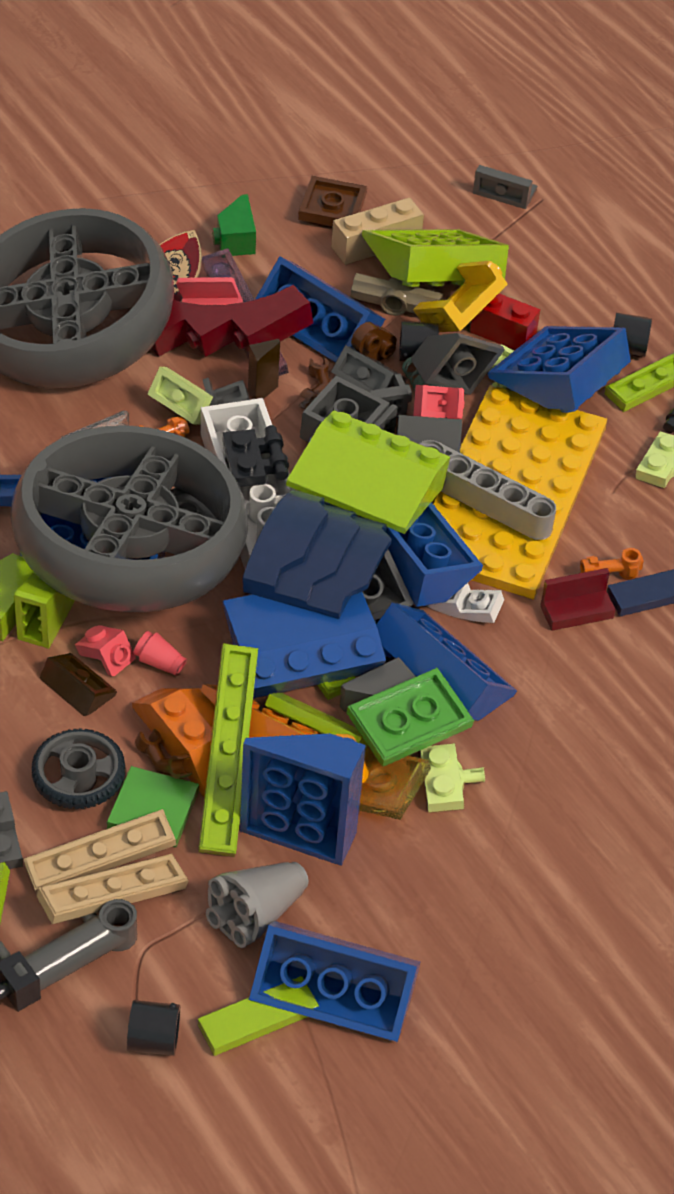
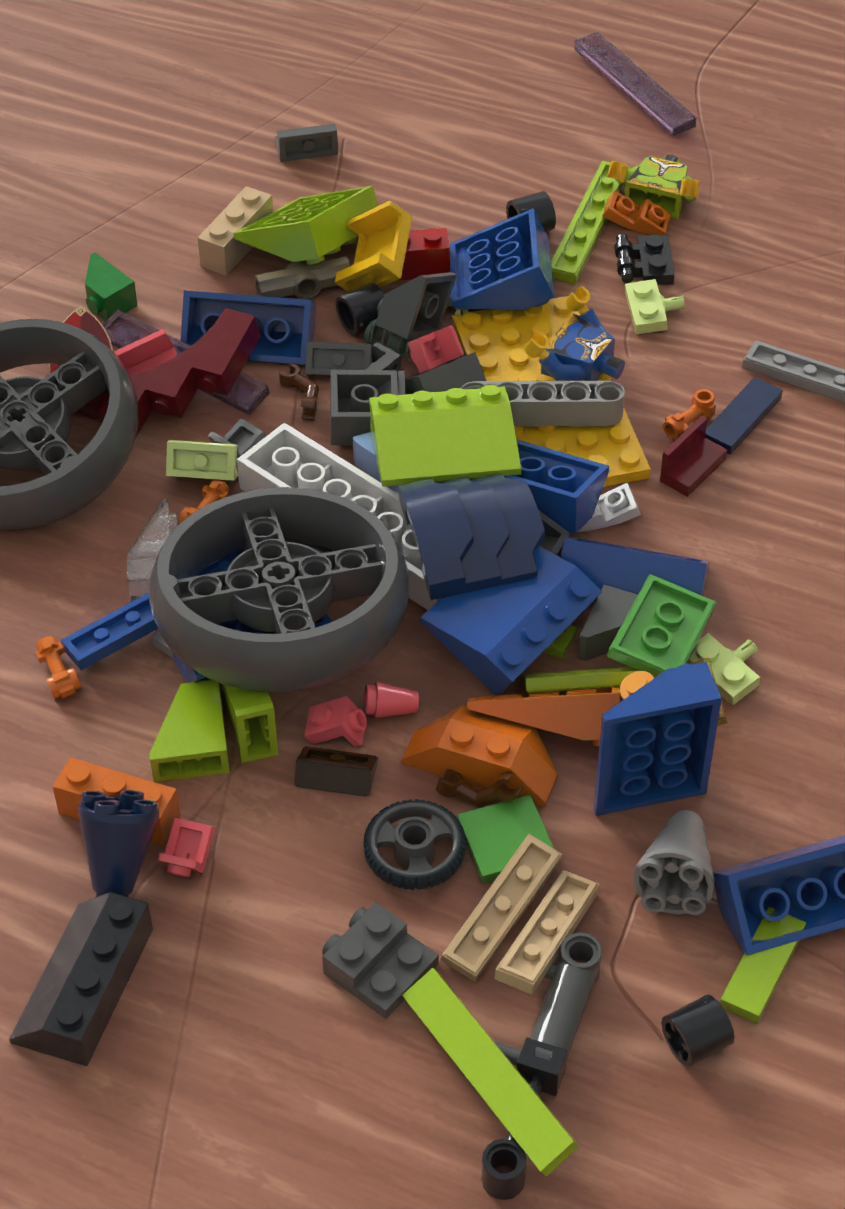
camera: 30 degrees left, 0 degrees up
lime tile [198,643,258,857] -> none
black plate [222,425,289,487] -> none
dark brown slope [248,339,280,399] -> none
reddish brown plate [298,176,367,226] -> none
reddish brown plate [351,322,397,361] -> none
none -> torso [525,286,625,381]

